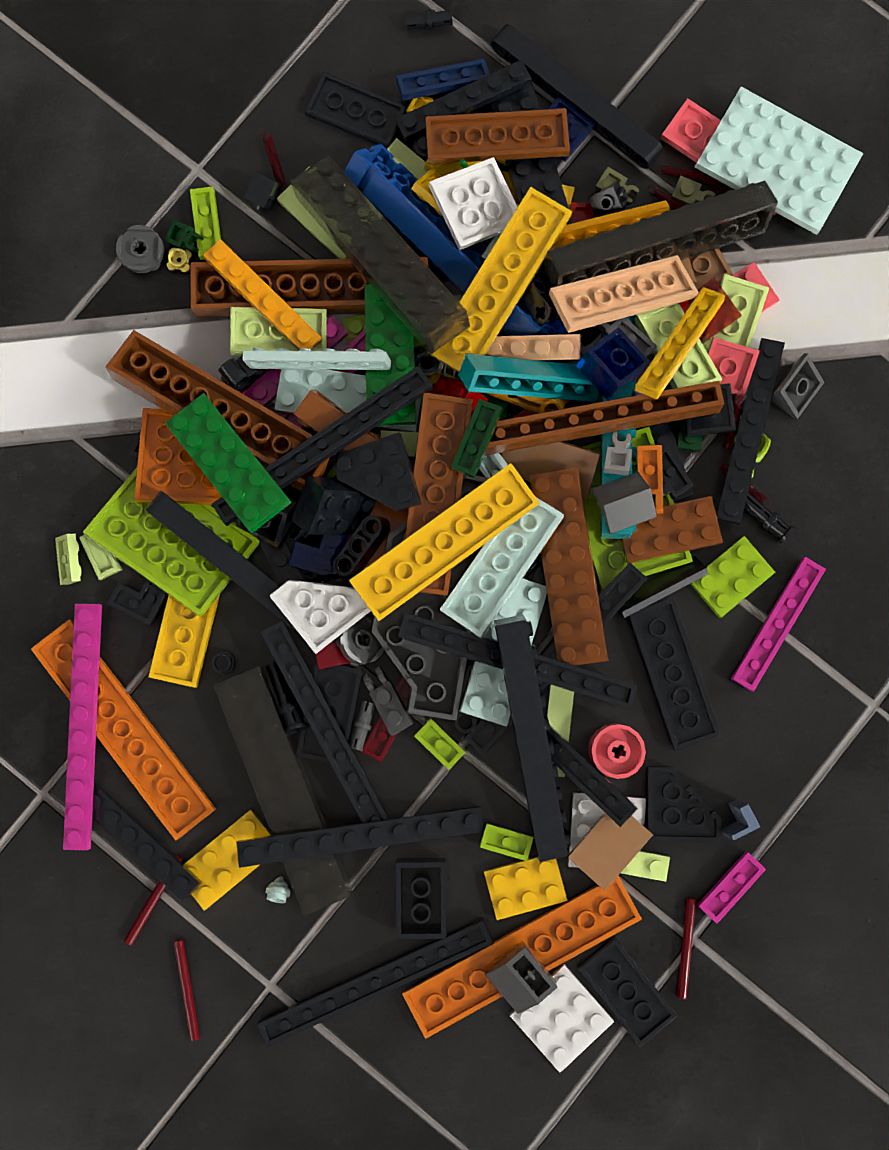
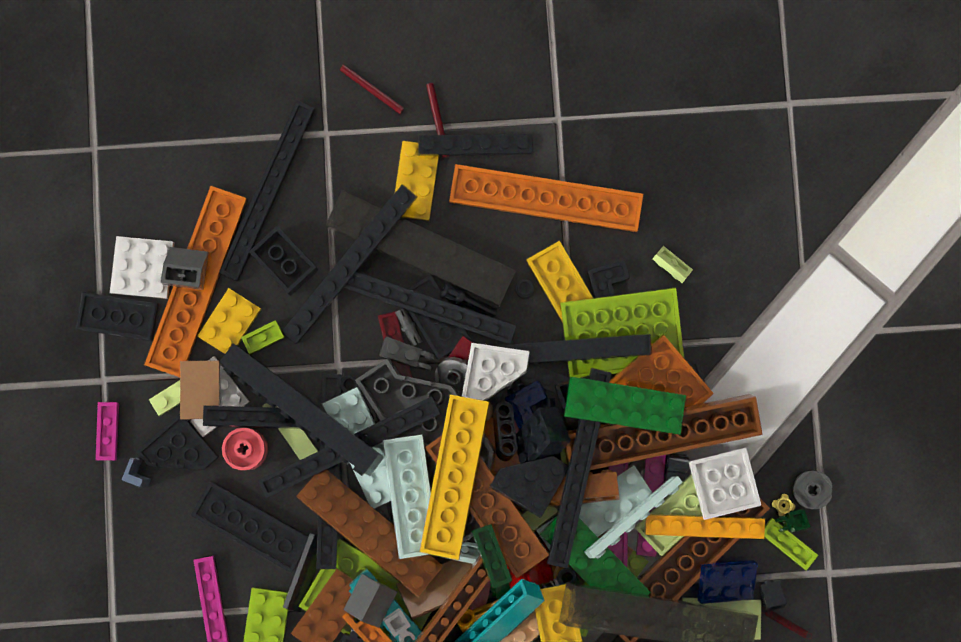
camera: 140 degrees right, 0 degrees up
dark pink plate [63,604,102,850] -> none
yellowish green tile [79,535,122,580] -> none
light aqua plate [265,876,290,903] -> none
lime plate [414,719,466,770] -> none
dark red bar [677,897,697,999] -> none
none -> white plate [689,448,761,520]
none -> clear blue plate [697,560,758,604]

